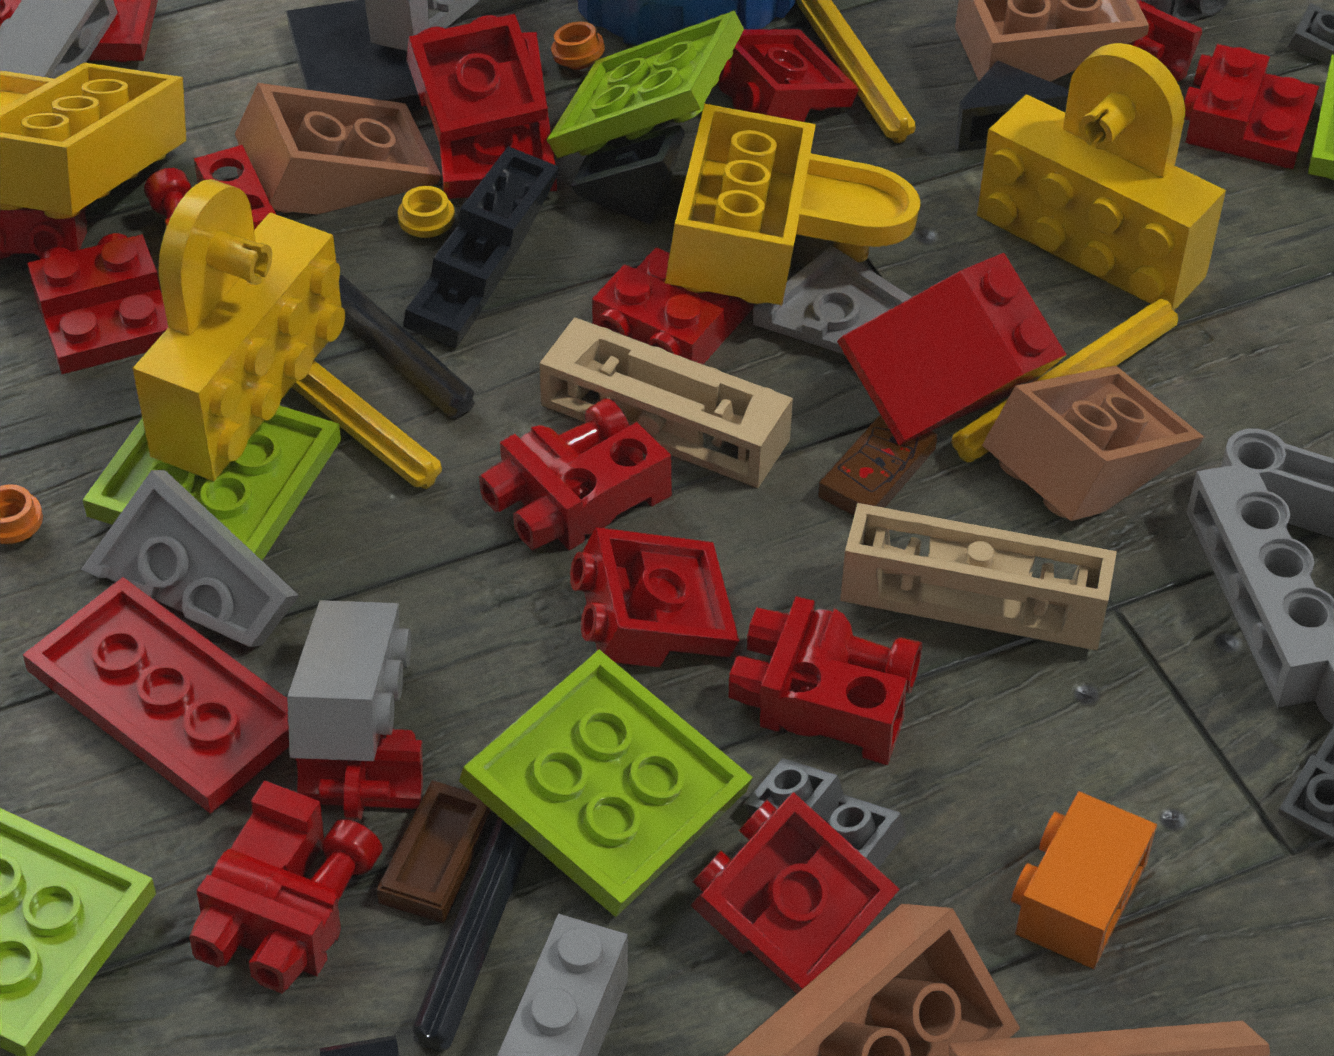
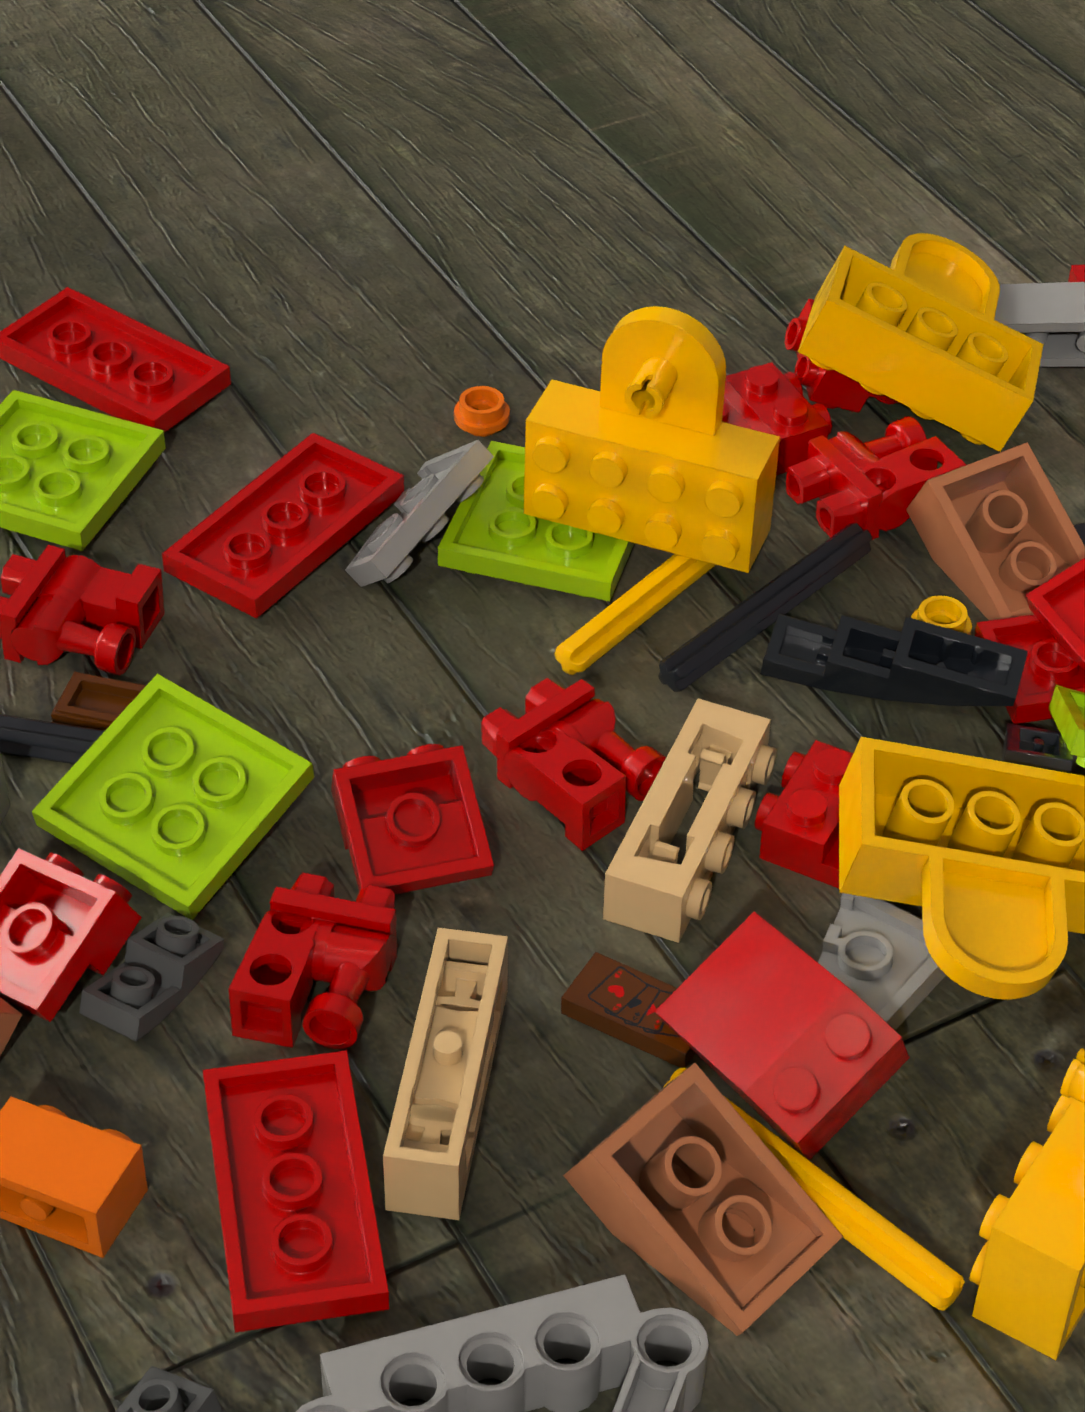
camera: 85 degrees right, 5 degrees down
light grey brick [287,600,411,761] -> none
red hips [296,729,423,820] -> none
none -> red plate [203,1050,389,1333]

